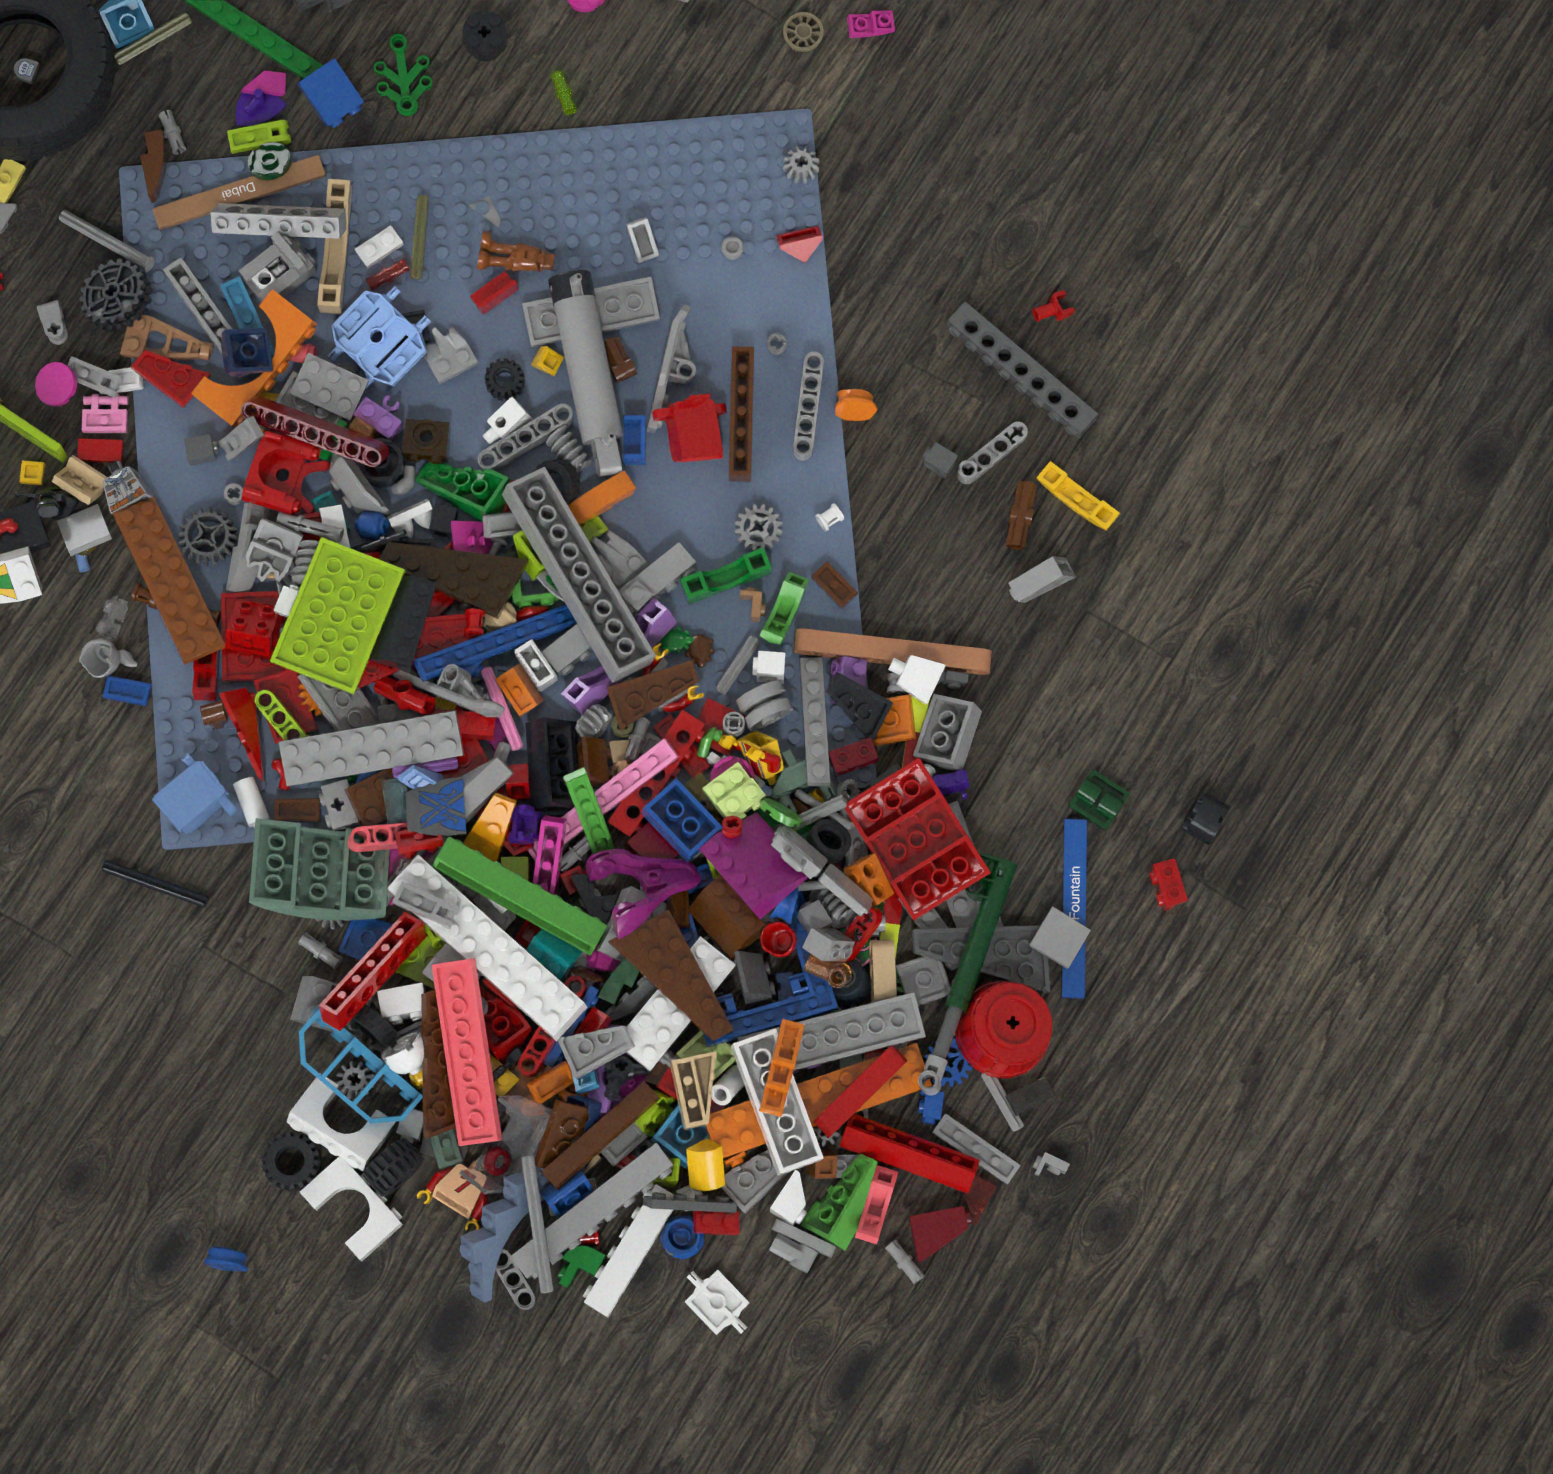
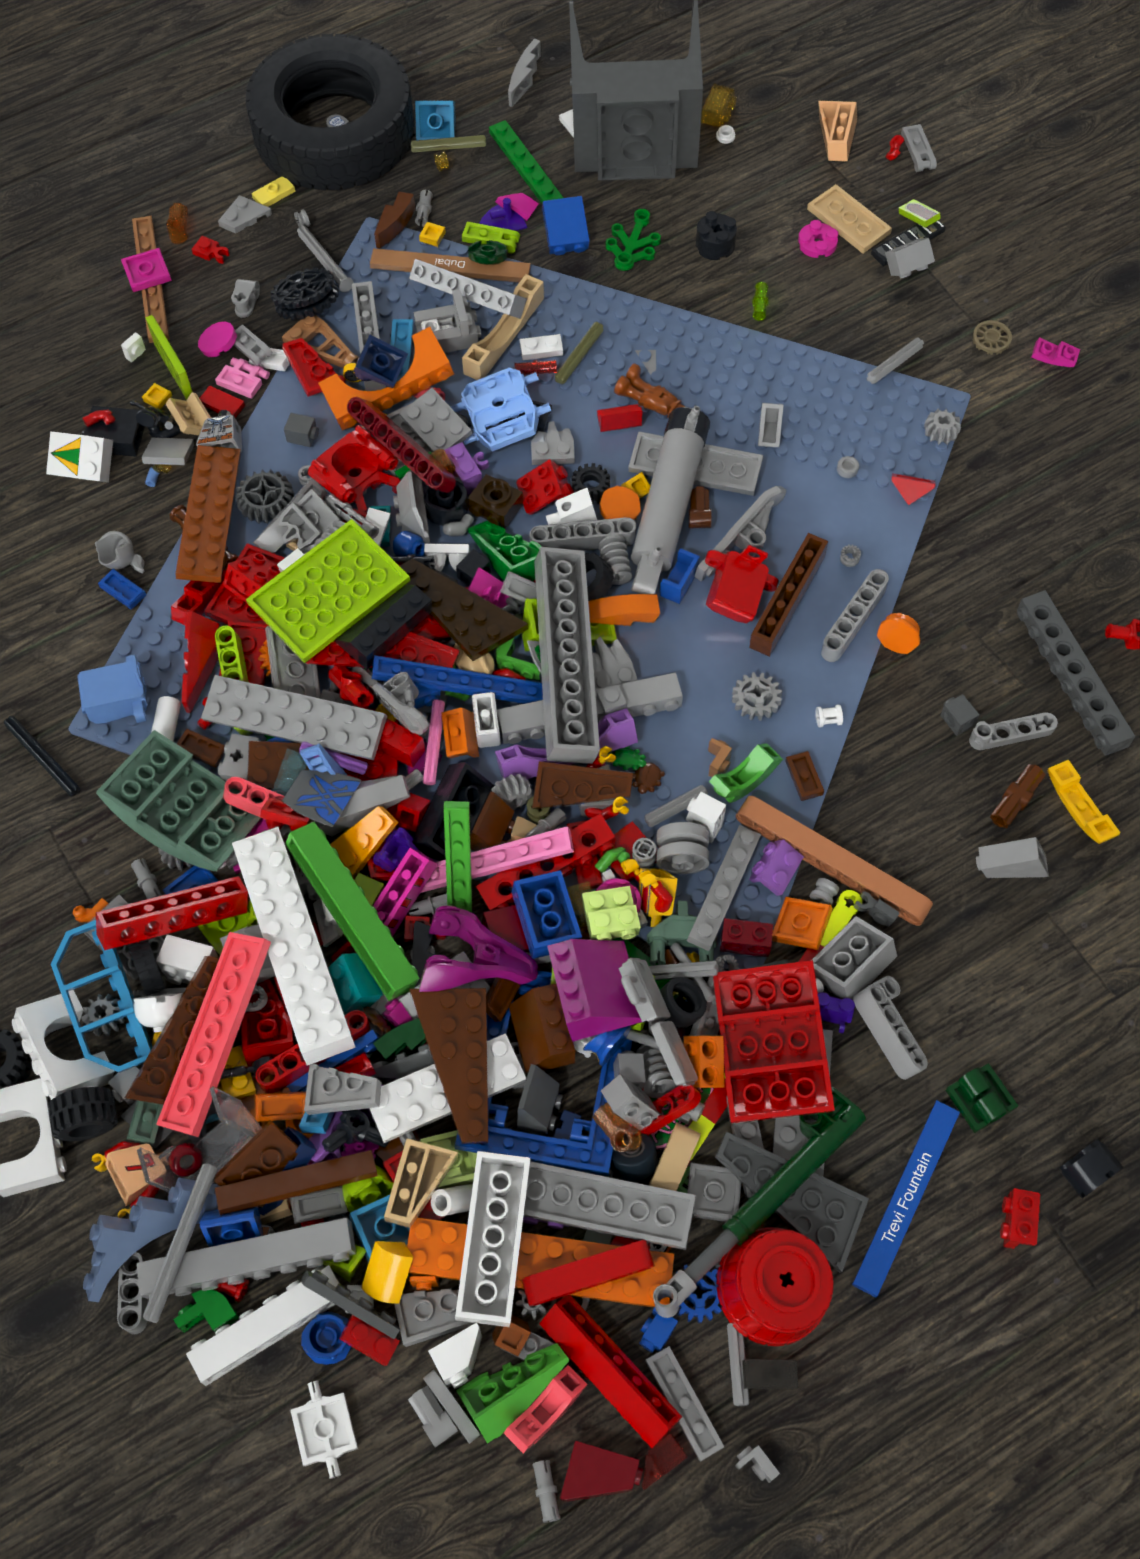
camera: 30 degrees right, 15 degrees down
clear hinge [95,596,128,644] -> none
reddish brown piece [200,701,228,730] -> none
light grey plate [218,416,264,462] -> none
light grey plate [392,882,460,929] -> none
red bush [464,609,485,635] -> none
green arch [680,547,772,605] -> none
red bush [722,816,743,838] -> none
orange slope [759,1019,805,1117] -> none
bright green tile [760,798,803,829] -> none
red hair [760,921,797,958] -> none
black wing [826,672,893,742] -> none
white torso [888,655,946,704] -> none
light grey tile [1029,906,1091,969] -> none
none -> orange arm [73,898,108,923]
none -> light grey bush [294,209,310,228]
none -> tile [343,363,361,382]
none -> yellow plate [419,222,446,247]
none -> clear yellow bush [434,151,449,171]
none -> red bracket [516,459,574,515]
none -> orange hat [599,486,641,520]
none -> light grey beam [853,976,928,1080]
none -> light grey axle [867,338,924,384]

